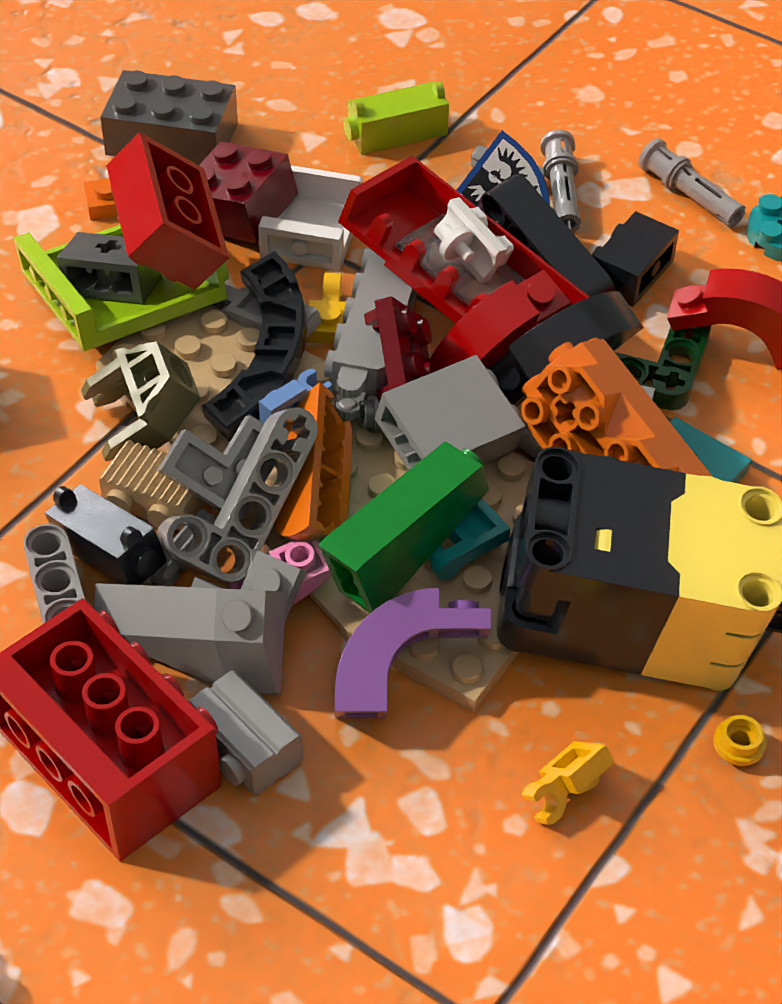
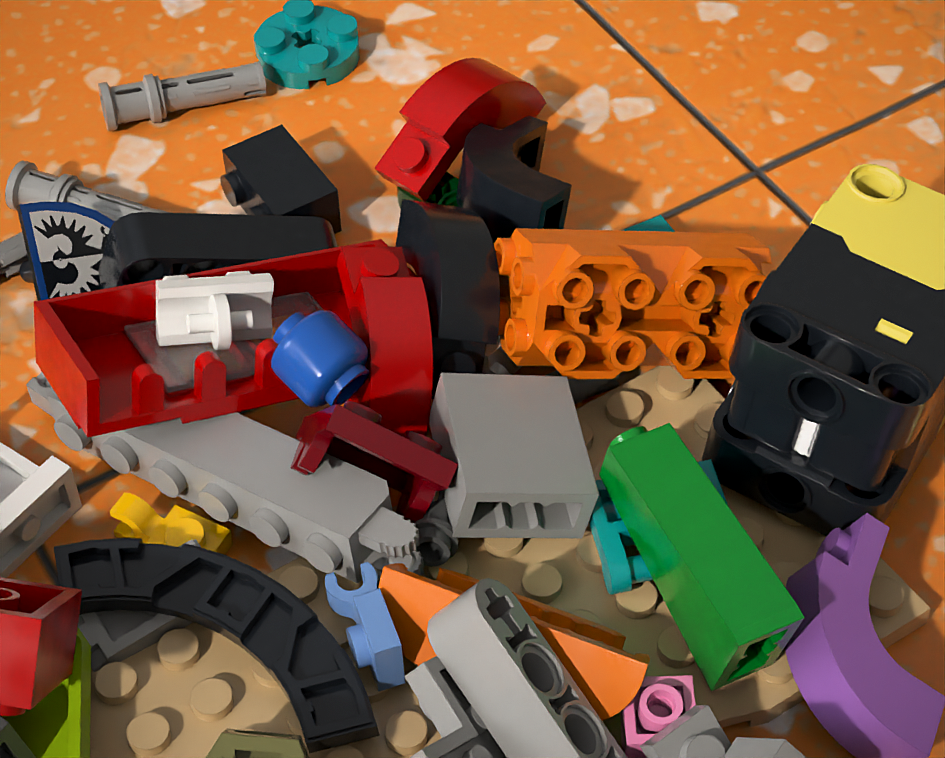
camera: 65 degrees left, 0 degrees up
none -> blue head [271,310,370,407]
none -> black arch [456,115,572,241]

